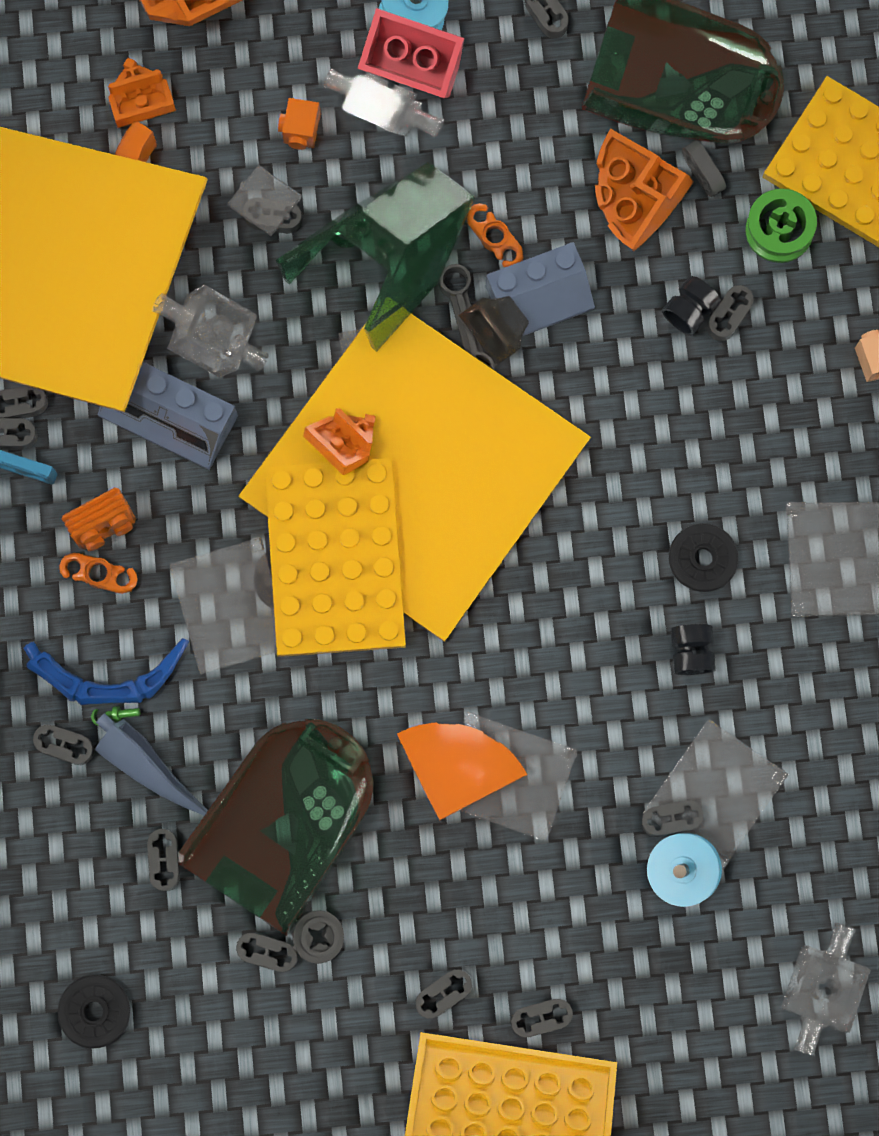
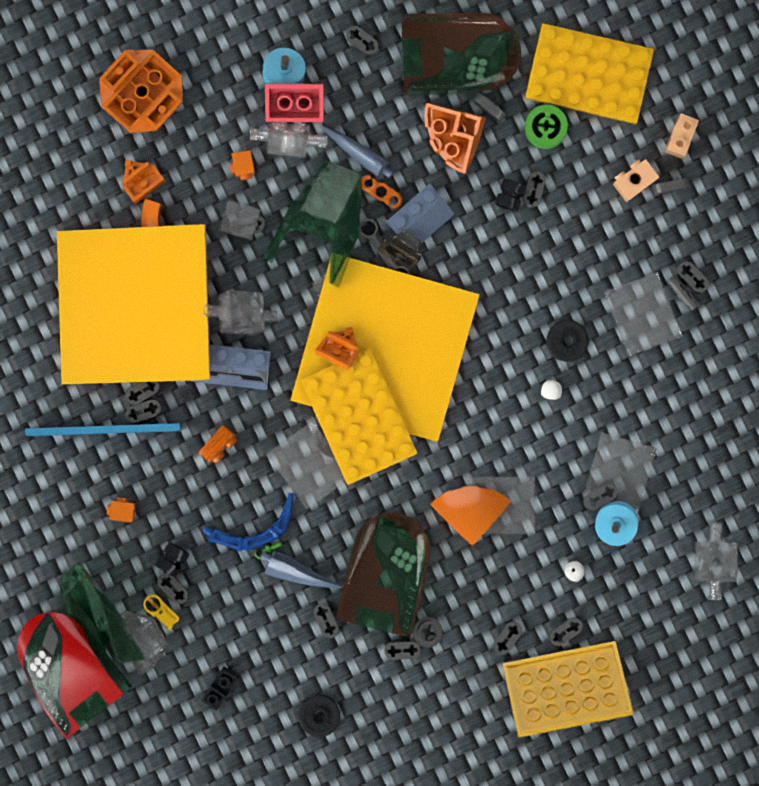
camera: 15 degrees left, 10 degrees up
dark grey beam [33,725,95,765] -> none
orange piece [59,553,138,594] -> none
black wheel [671,624,716,675] -> none
none -> sand blue piece [321,125,393,178]
none -> white piece [541,380,562,400]
none -> white piece [565,561,584,582]

